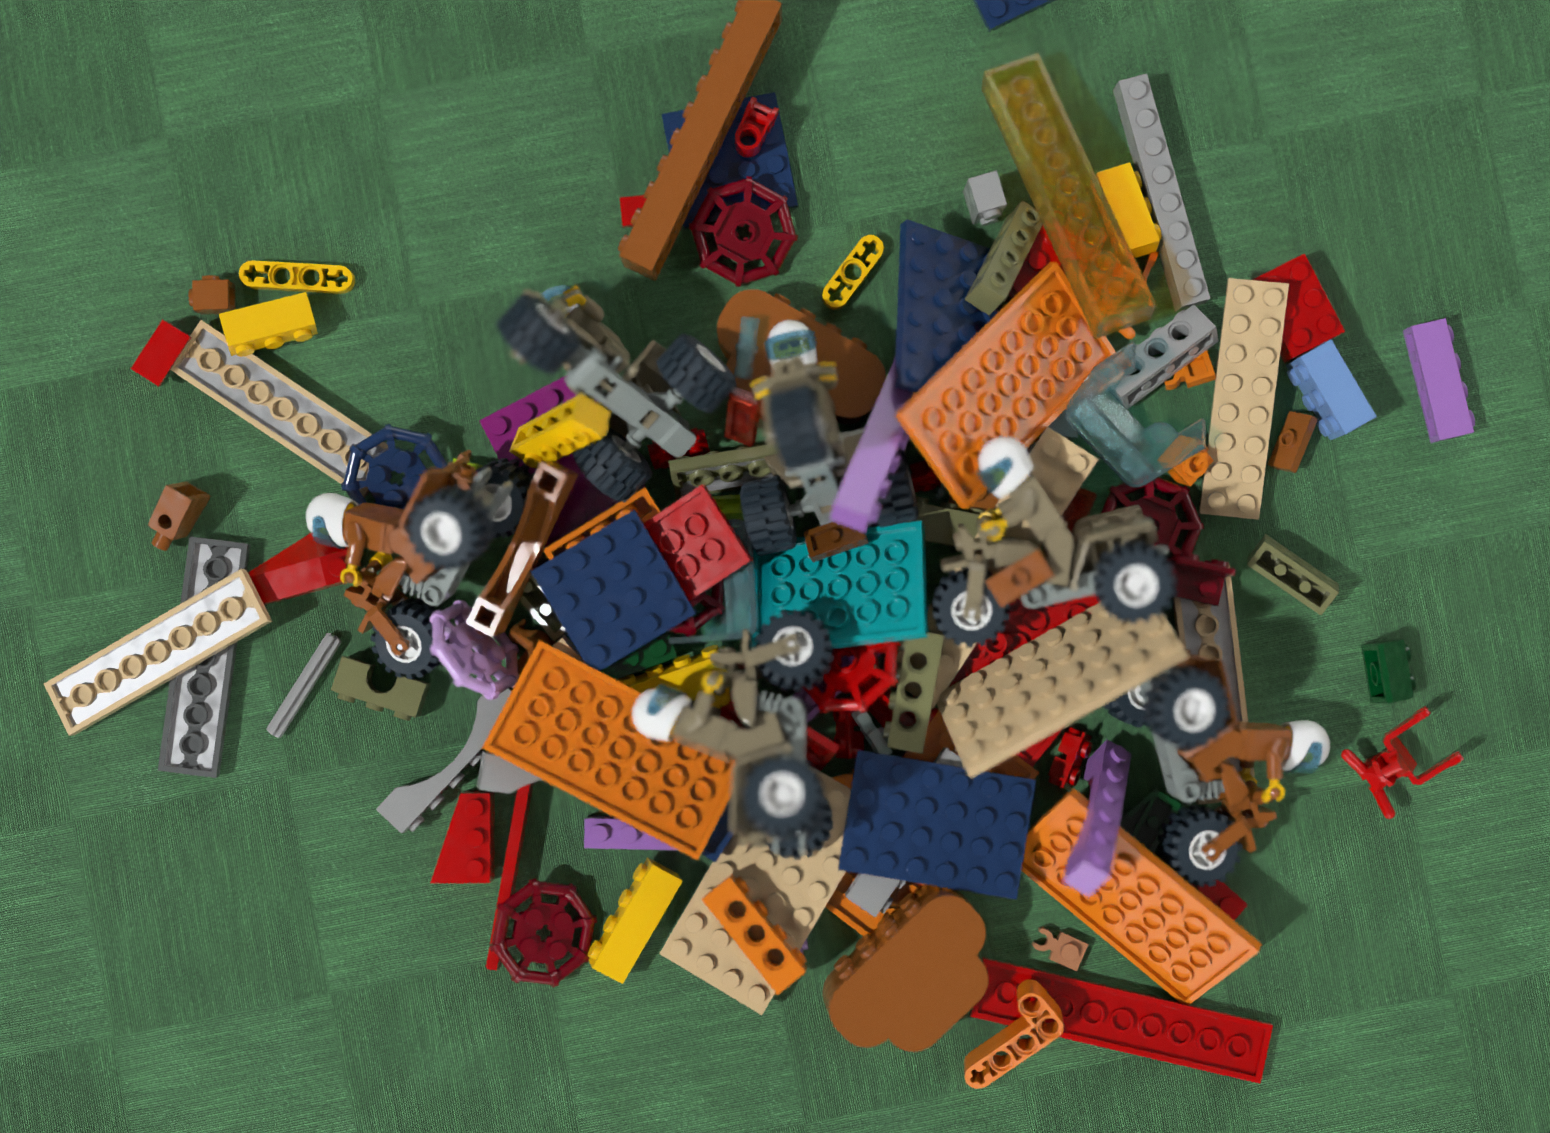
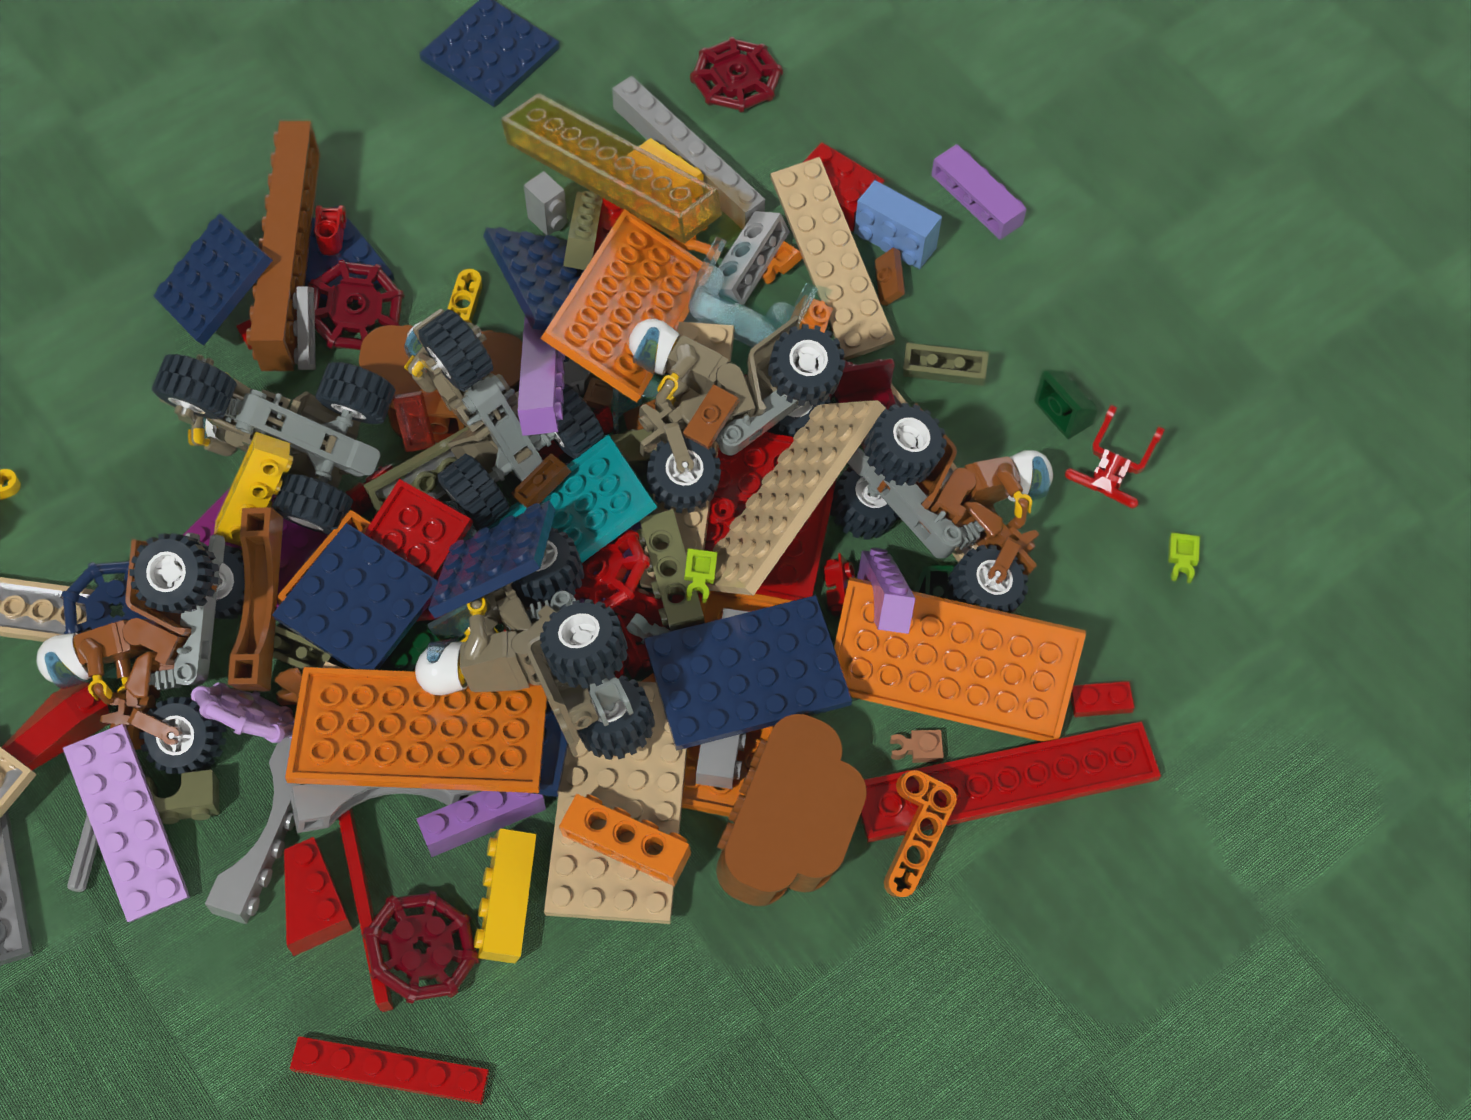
camera: 25 degrees left, 25 degrees down
clear light blue pin [733,317,760,380] -> none
none -> lavender plate [63,724,190,922]
none -> dark blue plate [153,213,273,346]
none -> red plate [290,1036,489,1105]
none -> light grey plate [293,286,316,370]
none -> dark blue plate [428,500,556,619]
none -> lime plate [684,548,717,603]
none -> dark red plate [690,37,783,113]
none -> red plate [1070,681,1135,717]
none -> lime plate [1168,532,1200,583]

